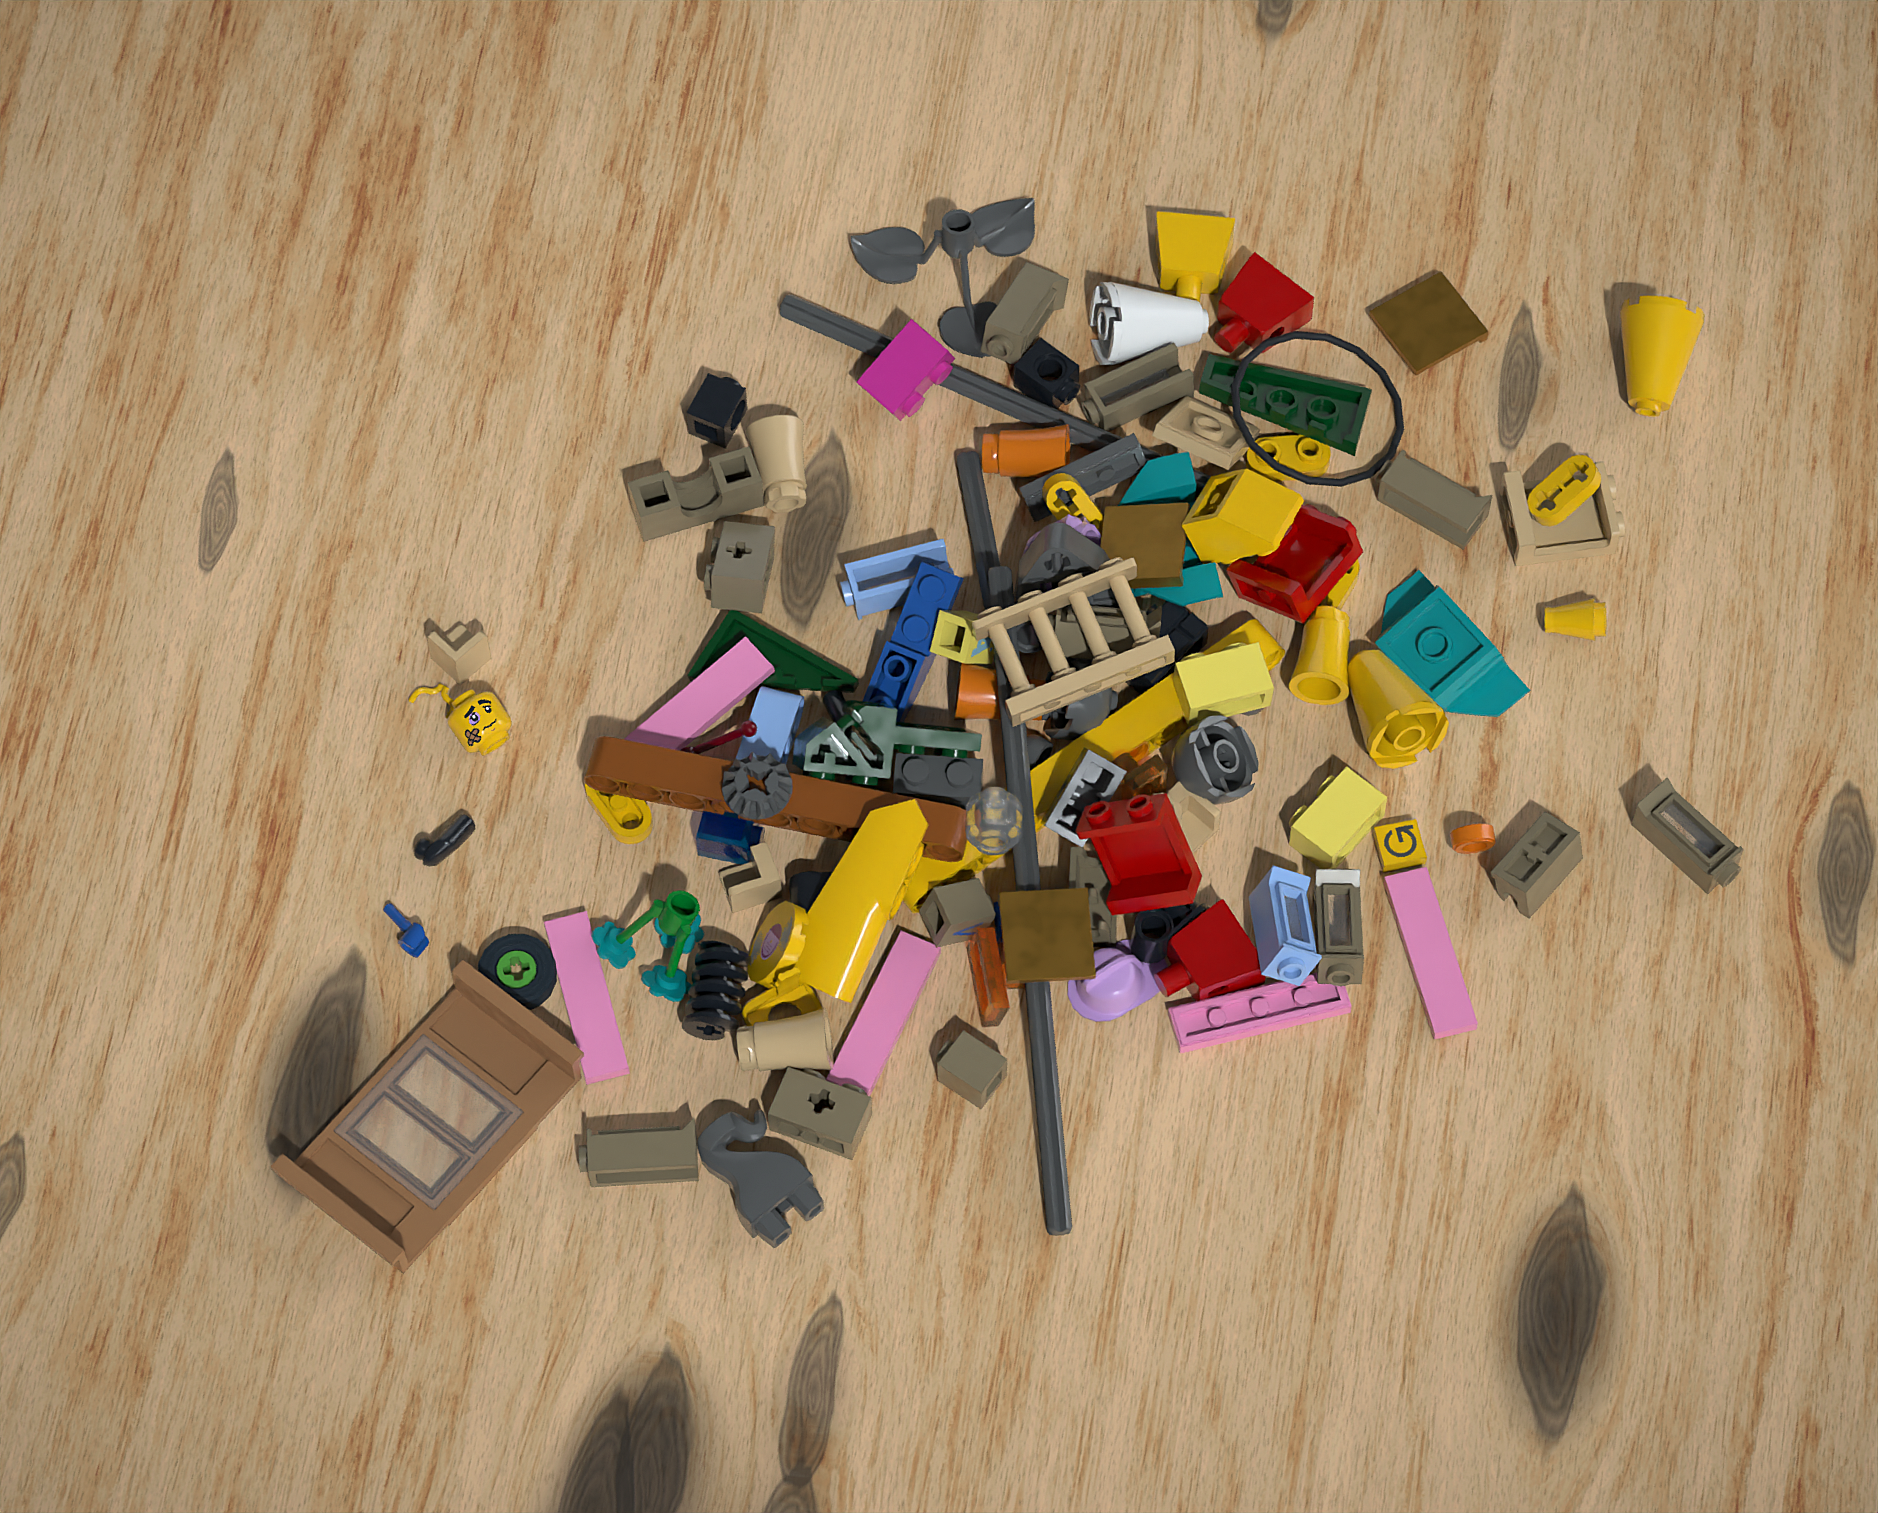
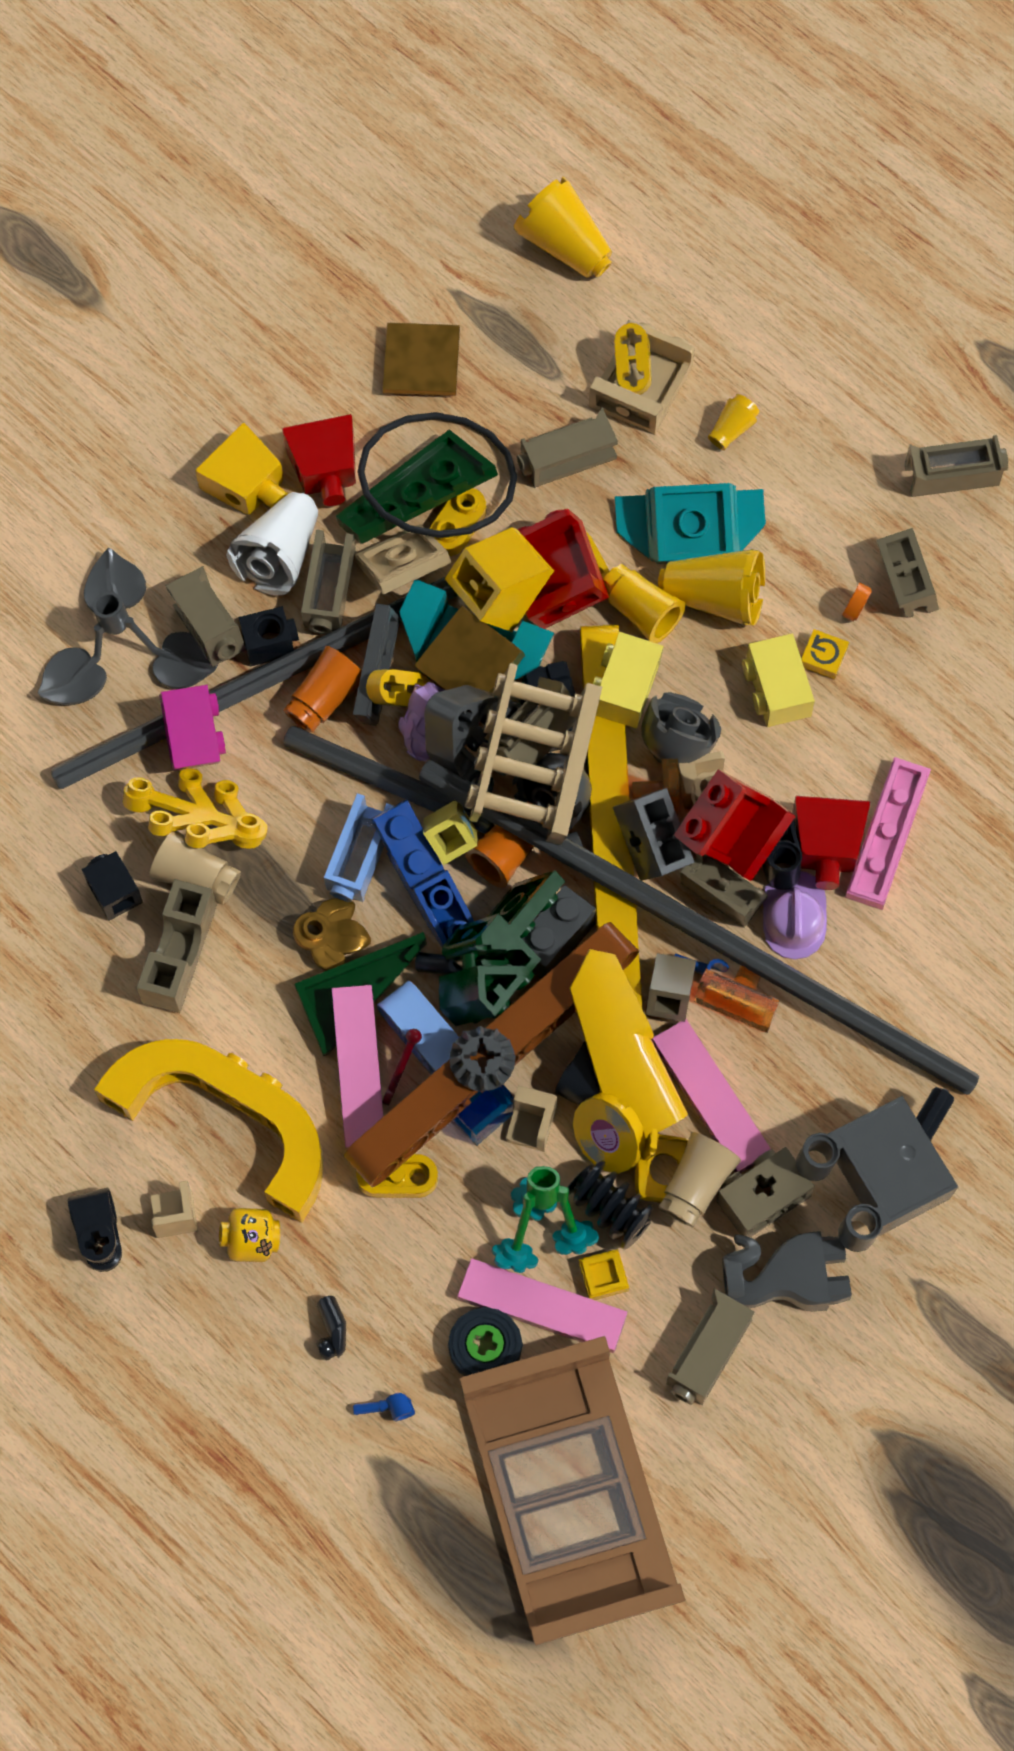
camera: 55 degrees left, 5 degrees up
yellow piece [408,684,455,719] -> none
dark tan brick [704,521,775,613] -> none
dark tan brick [936,1030,1007,1109] -> none
clear head [965,787,1023,855] -> none
pearl gold piece [998,888,1096,984] -> none
light blue window [1249,865,1322,986] -> none
dark tan window [1313,869,1364,986] -> none
bright pink tile [1384,867,1478,1040] -> none
none -> black piece [68,1187,122,1272]
none -> yellow arch [94,1039,323,1223]
none -> yellow plant [122,768,268,849]
none -> pearl gold plate [293,898,371,971]
none -> yellow tile [578,1249,630,1300]
none -> dark grey piece [796,1087,958,1252]

